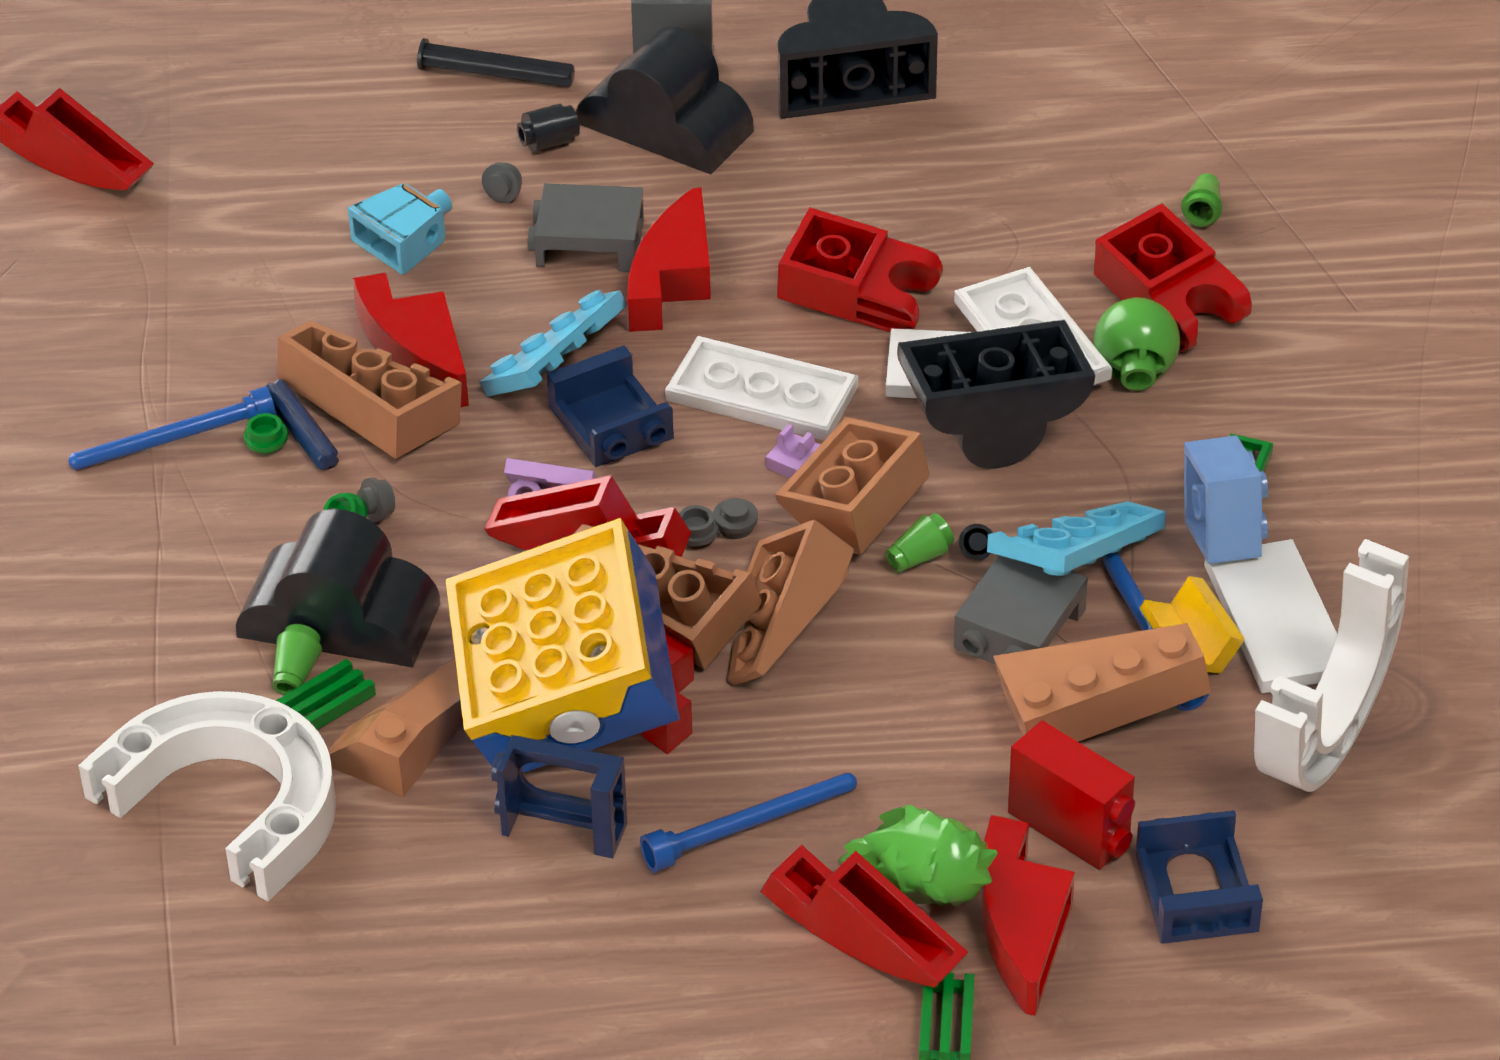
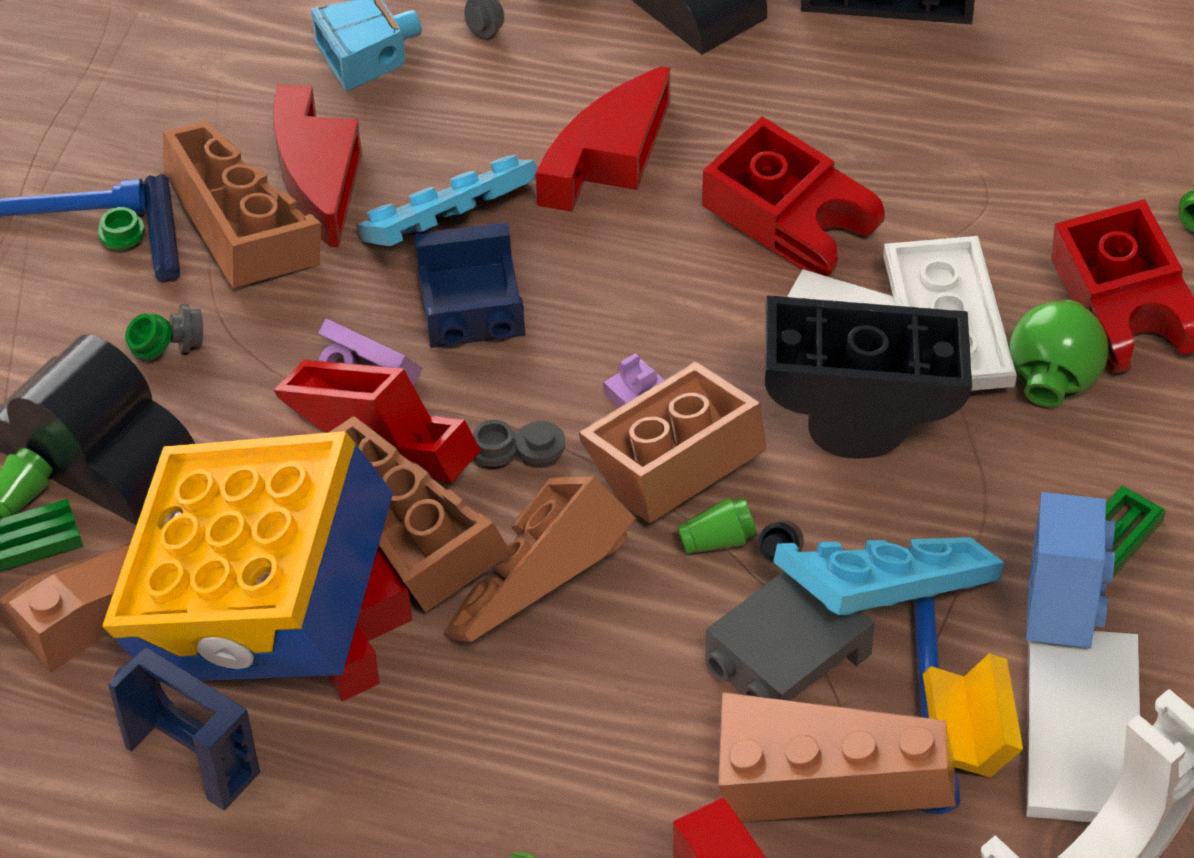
camera: 20 degrees right, 5 degrees up
dark grey panel [528,183,644,272] -> none
blue piece [640,773,857,873] -> none
white tile [665,336,858,441] -> none

